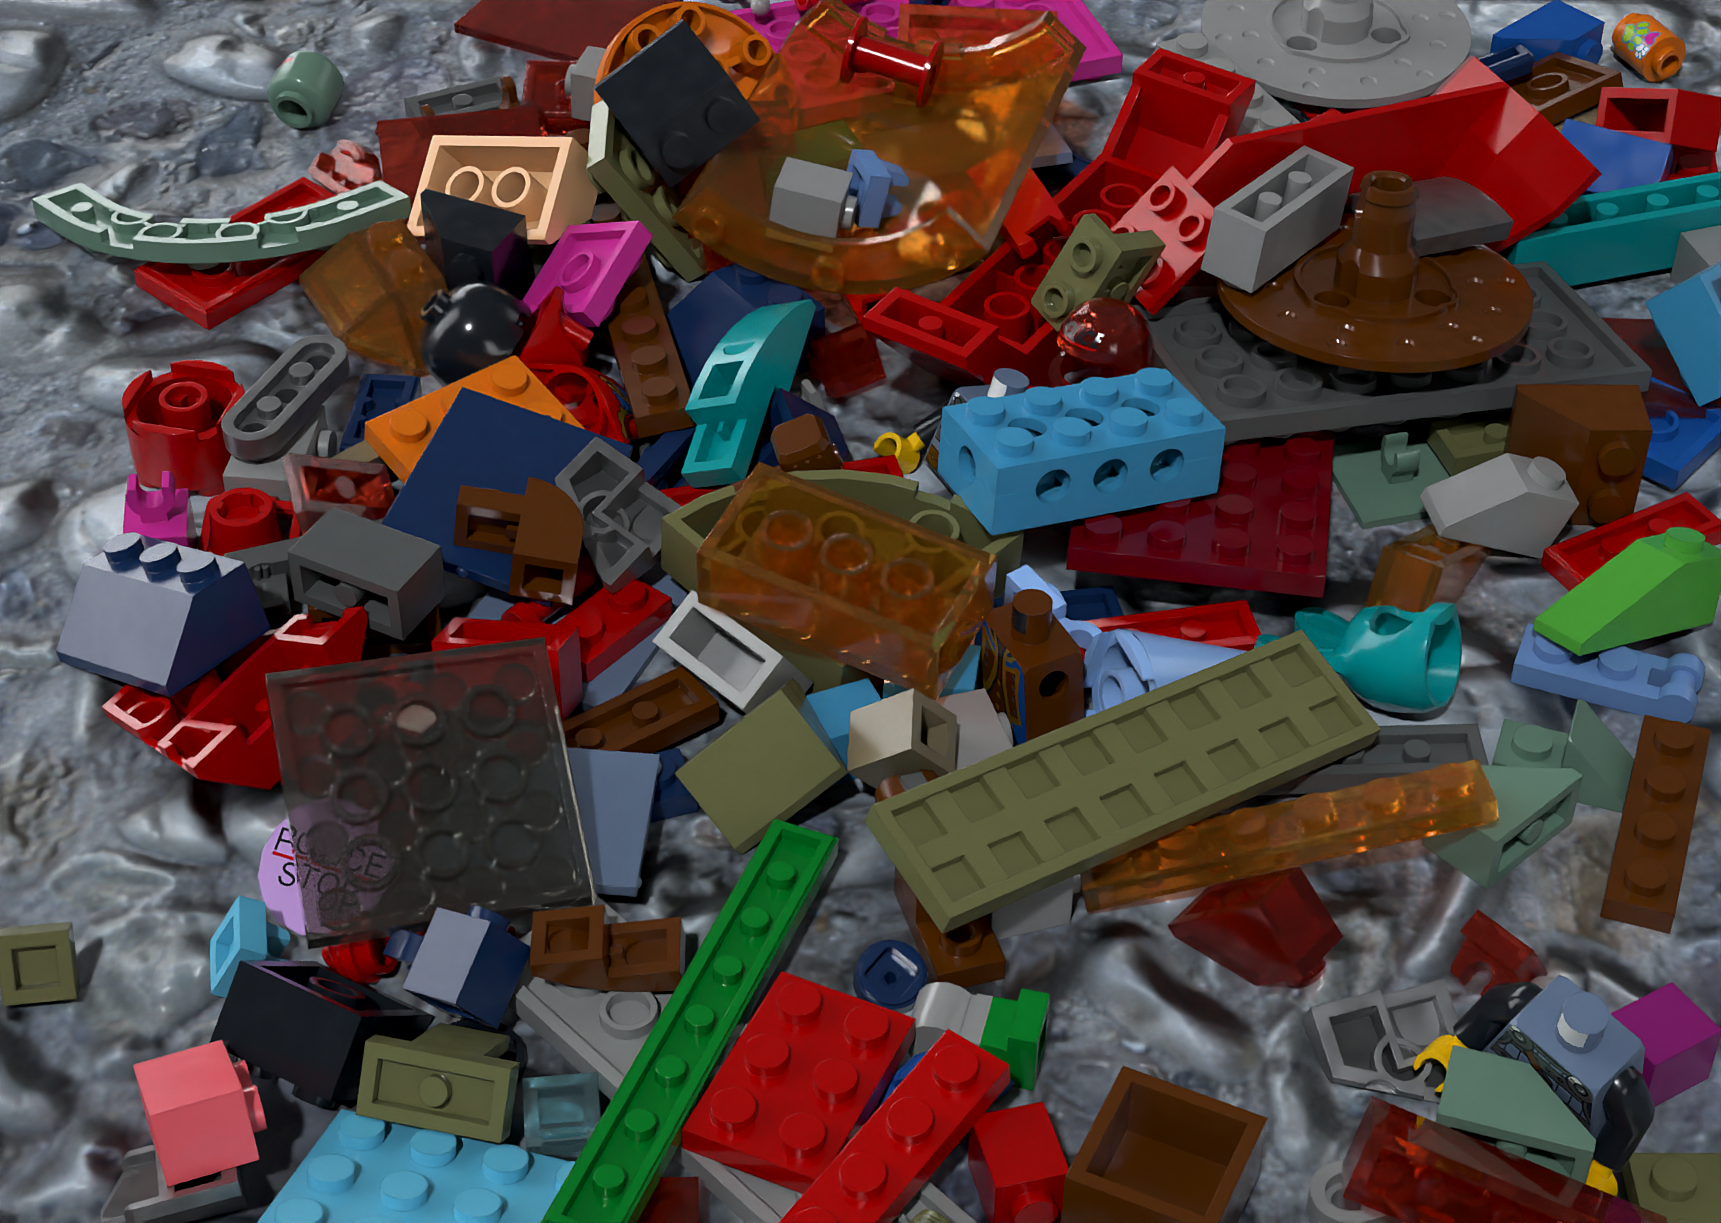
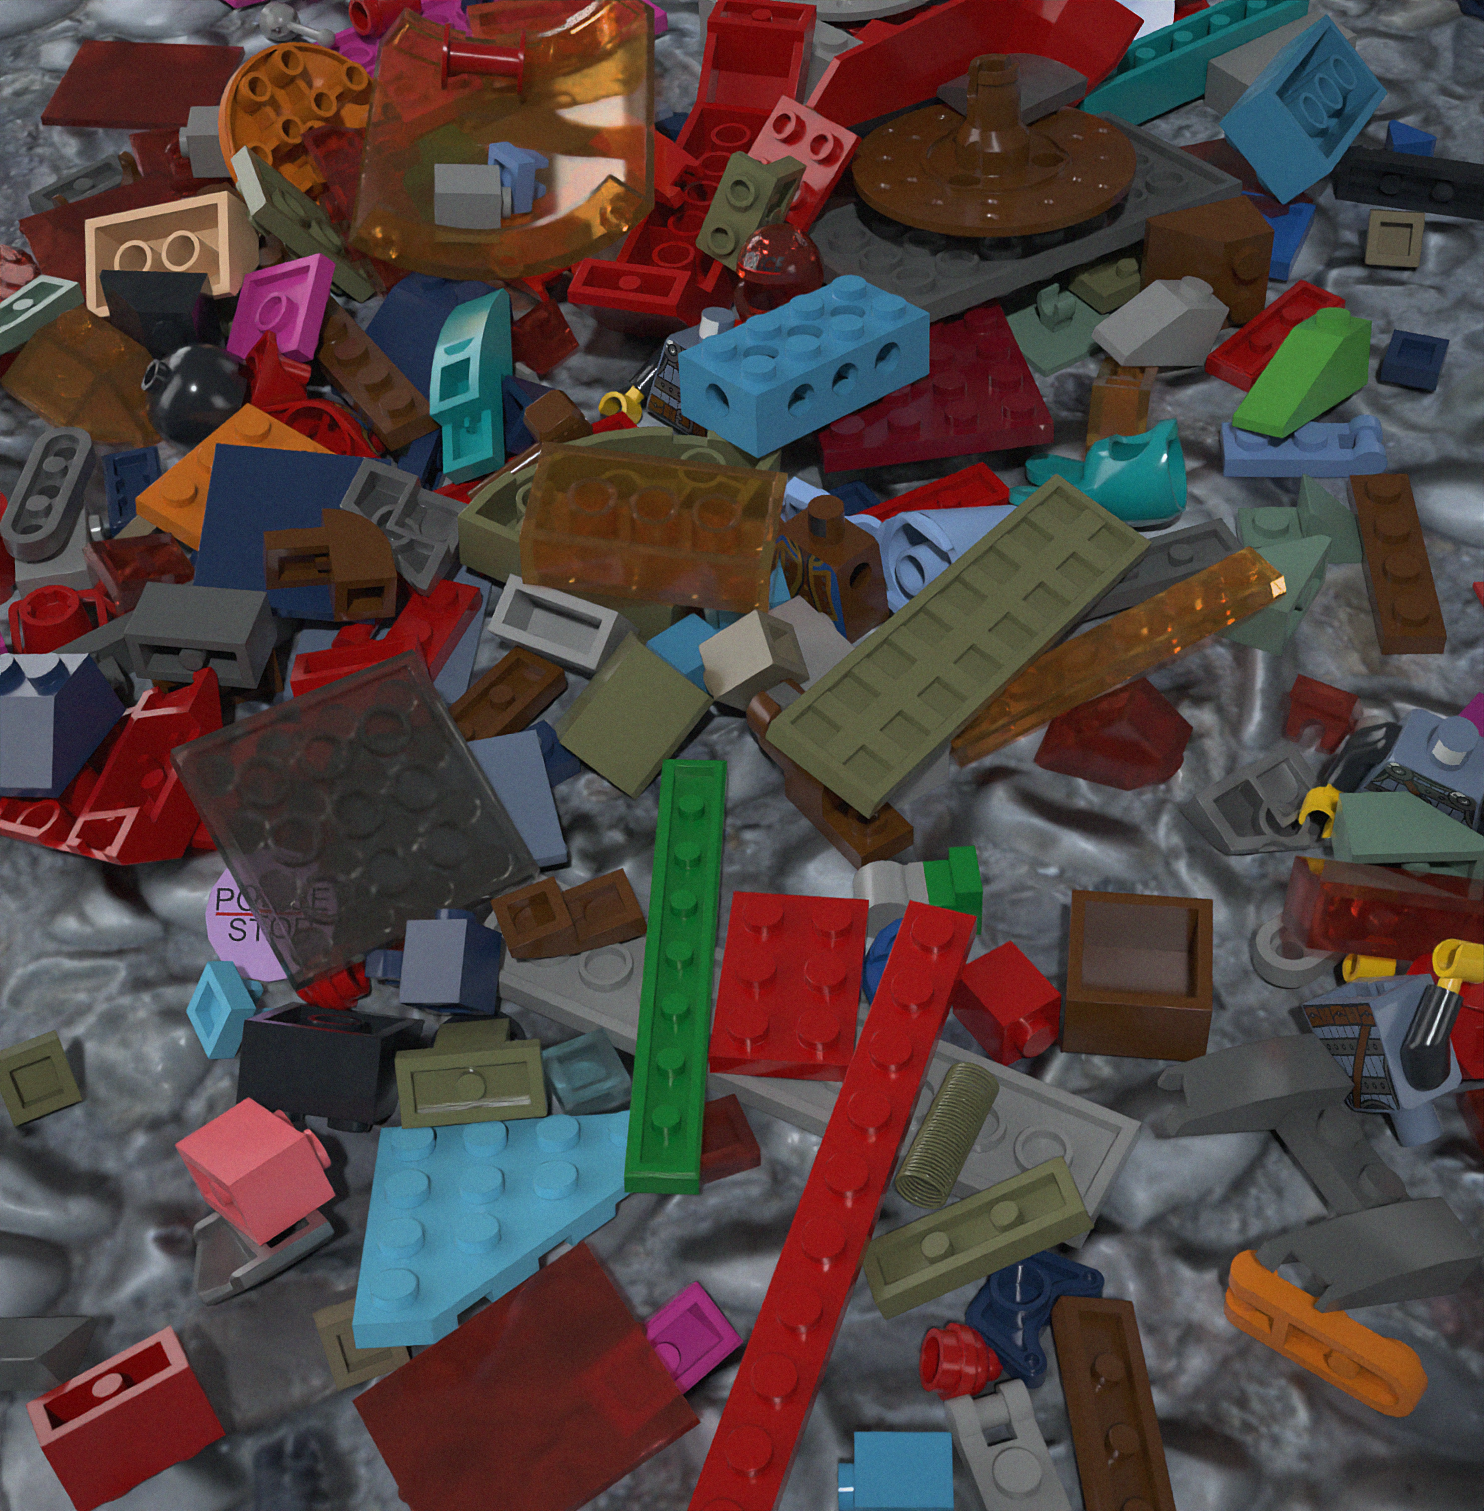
camera: 15 degrees left, 5 degrees up
black slope [593,19,760,188] -> none
dark blue tile [853,940,927,1014] -> none
light grey brick [1201,145,1354,293] -> none

